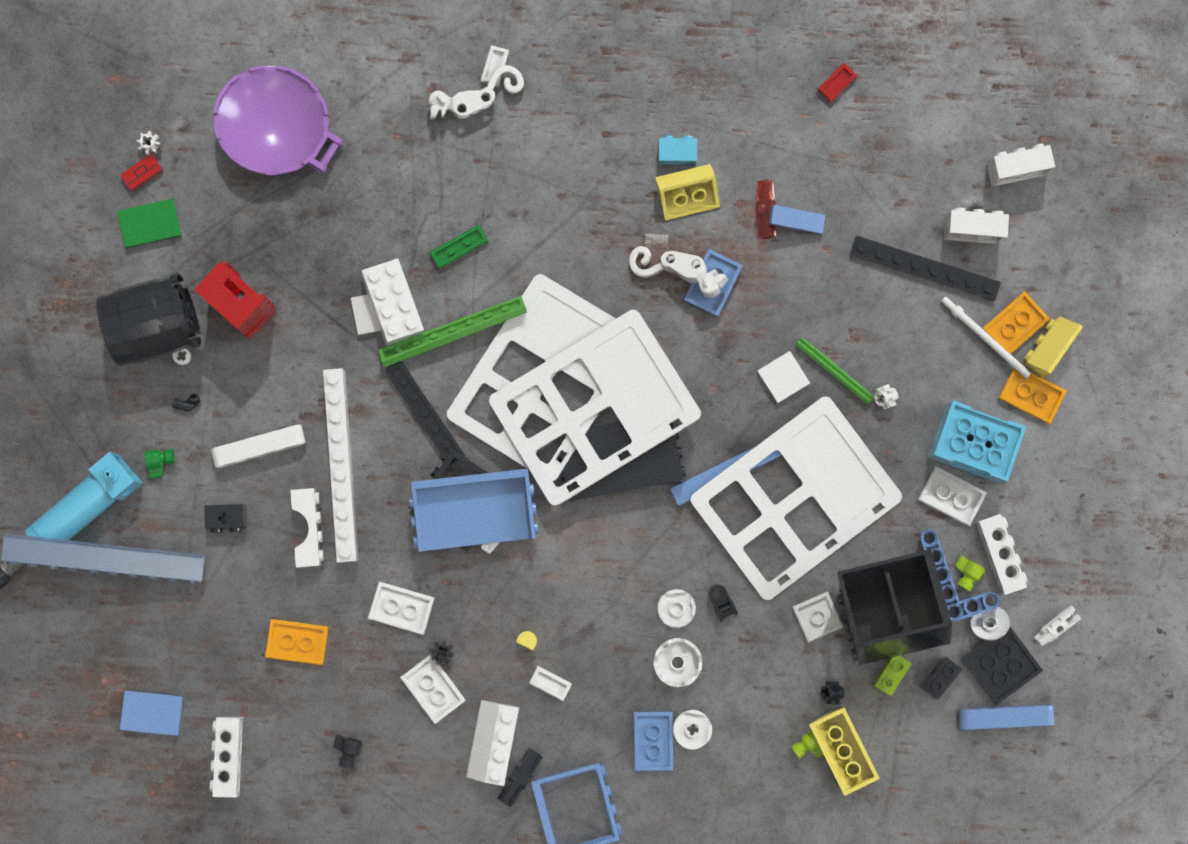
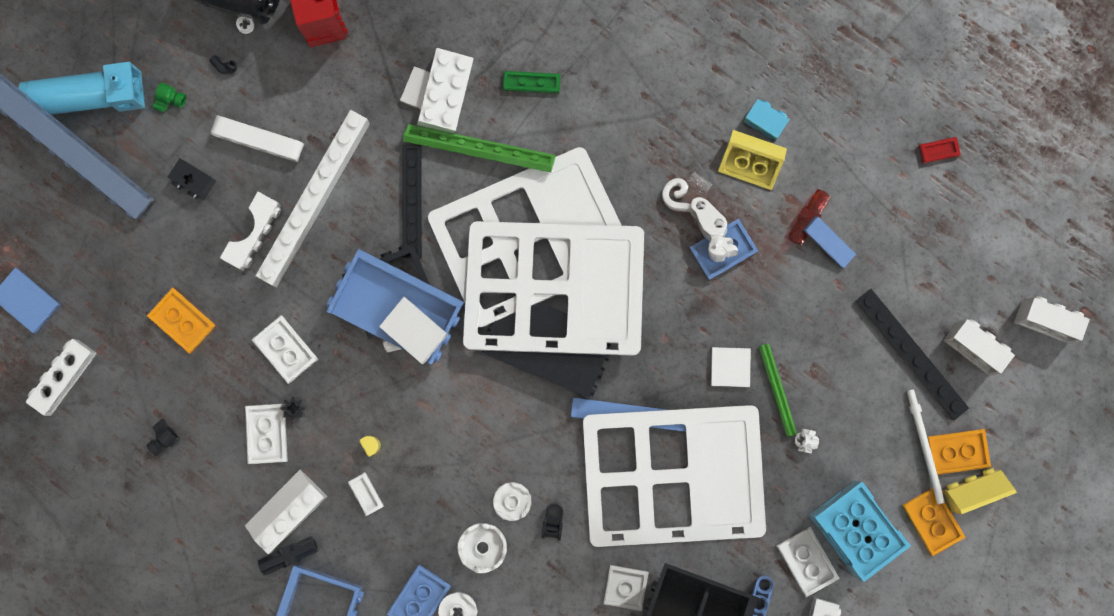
camera: 35 degrees right, 0 degrees up
none -> white tile [379,297,448,364]

